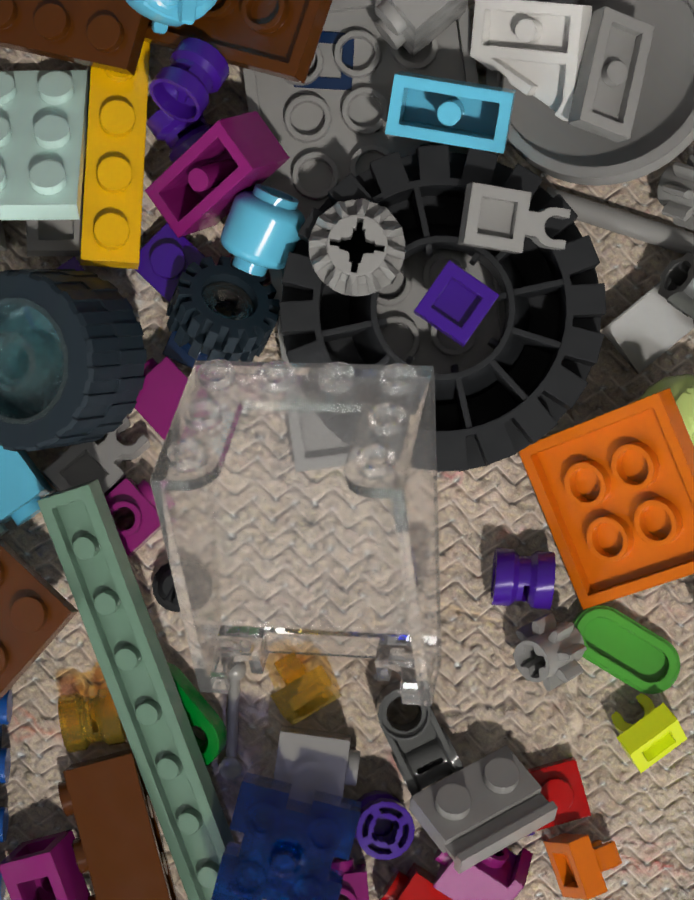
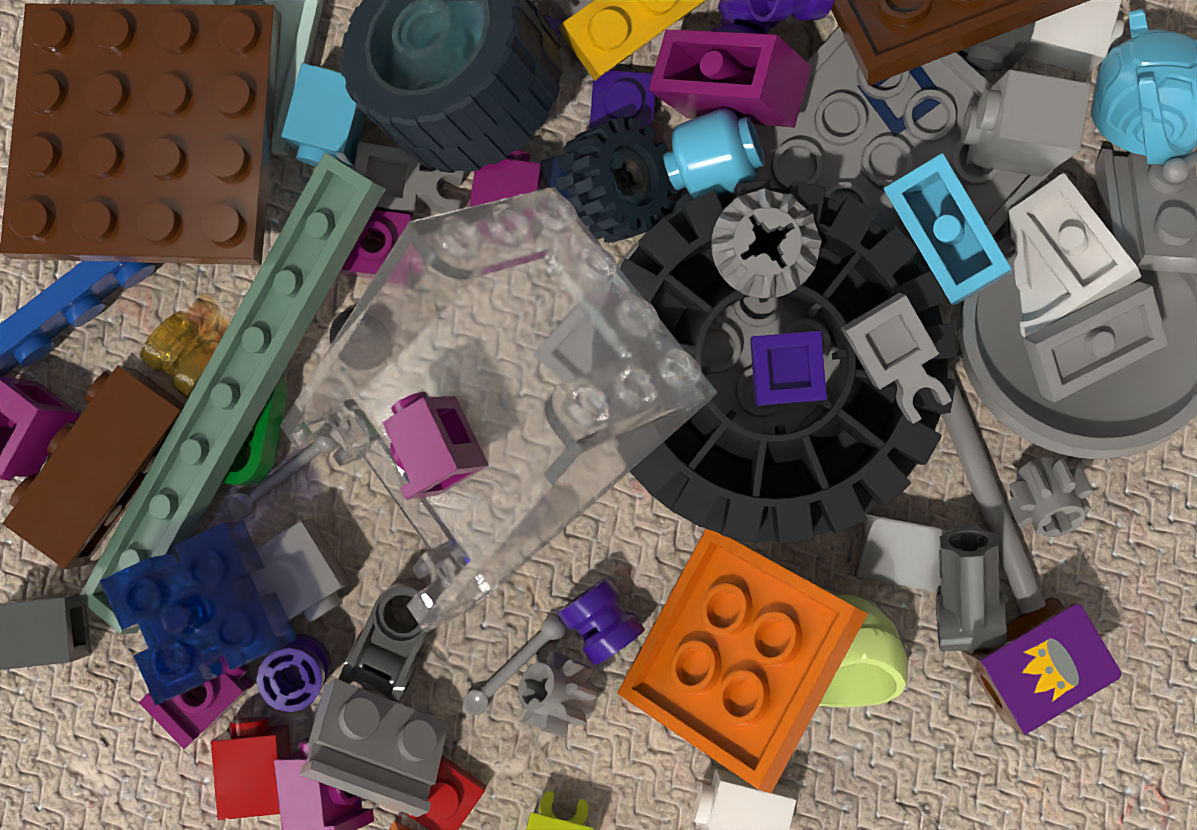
camera: 50 degrees right, 0 degrees up
clear yellow tile [271,651,342,725] -> none
bright green tile [572,605,680,694] -> none
none -> magenta brick [382,391,489,500]
none -> light grey hinge [463,616,566,715]

